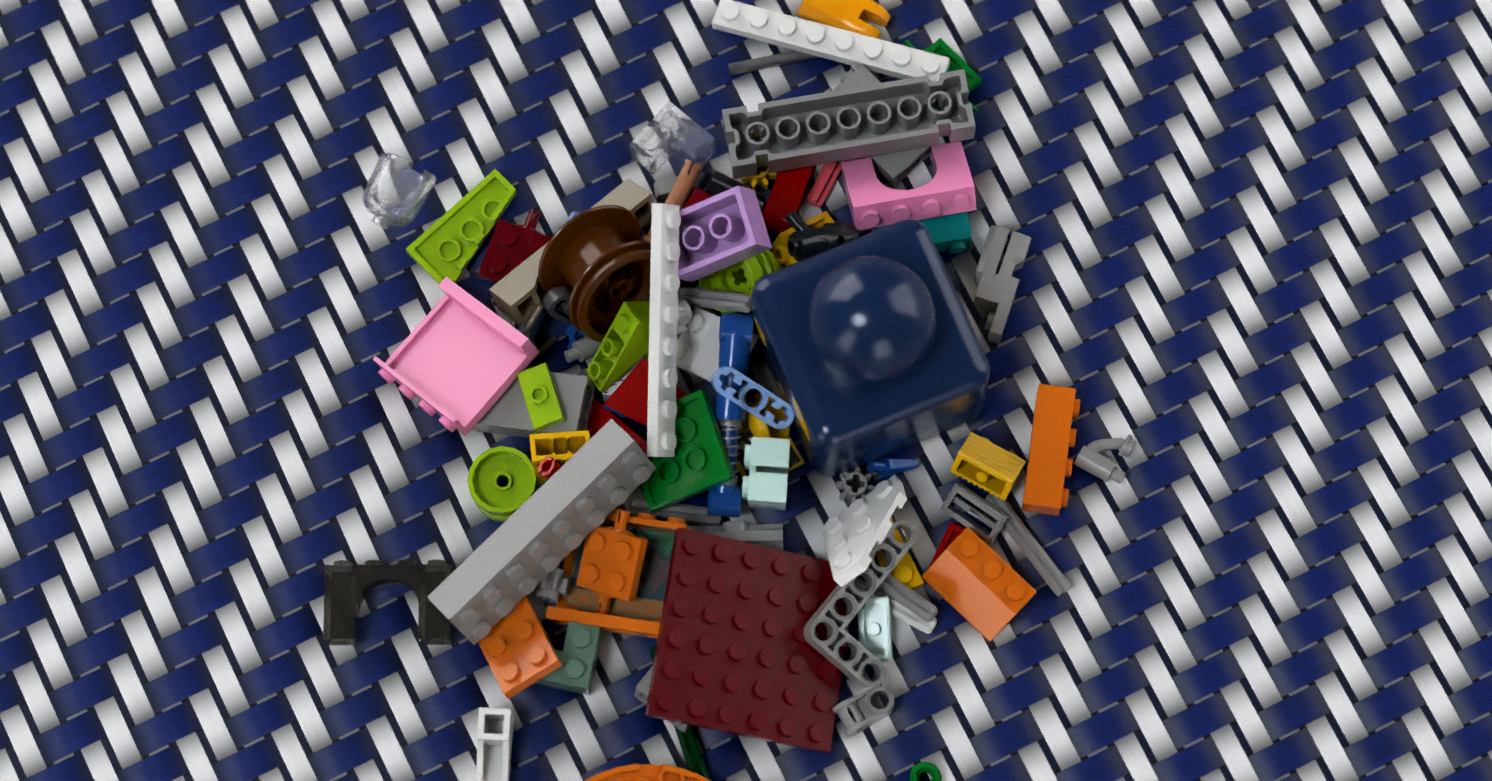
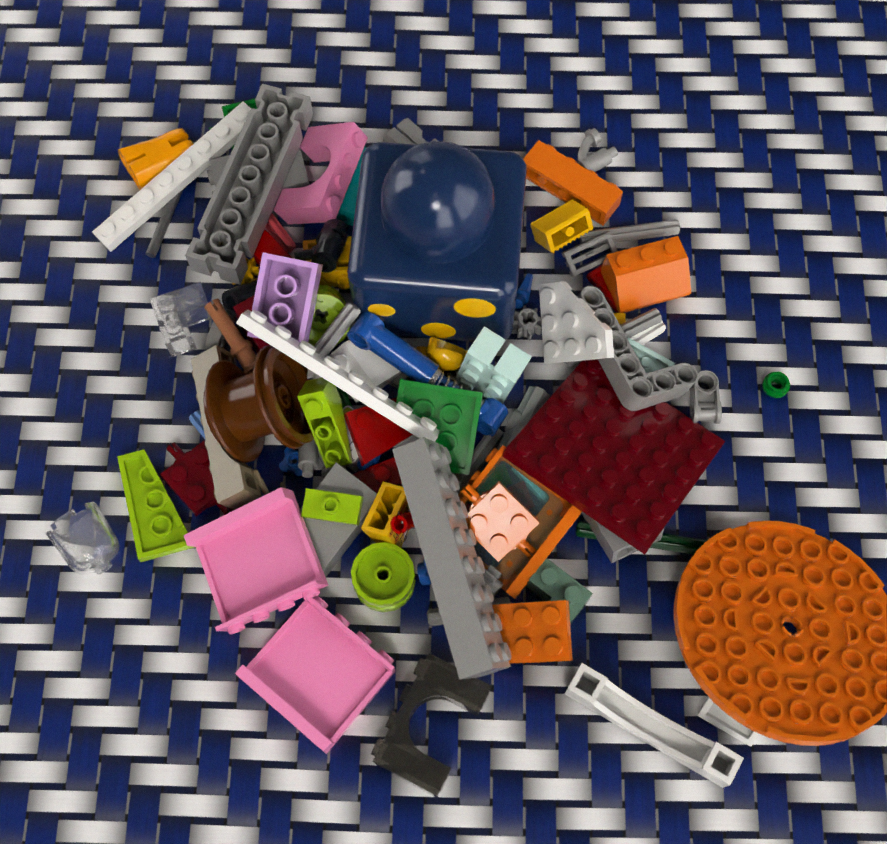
camera: 65 degrees left, 5 degrees down
dark grey plate [543,286,572,325] -> none
light blue beam [711,366,794,429] -> none
none -> bright pink panel [235,595,396,754]

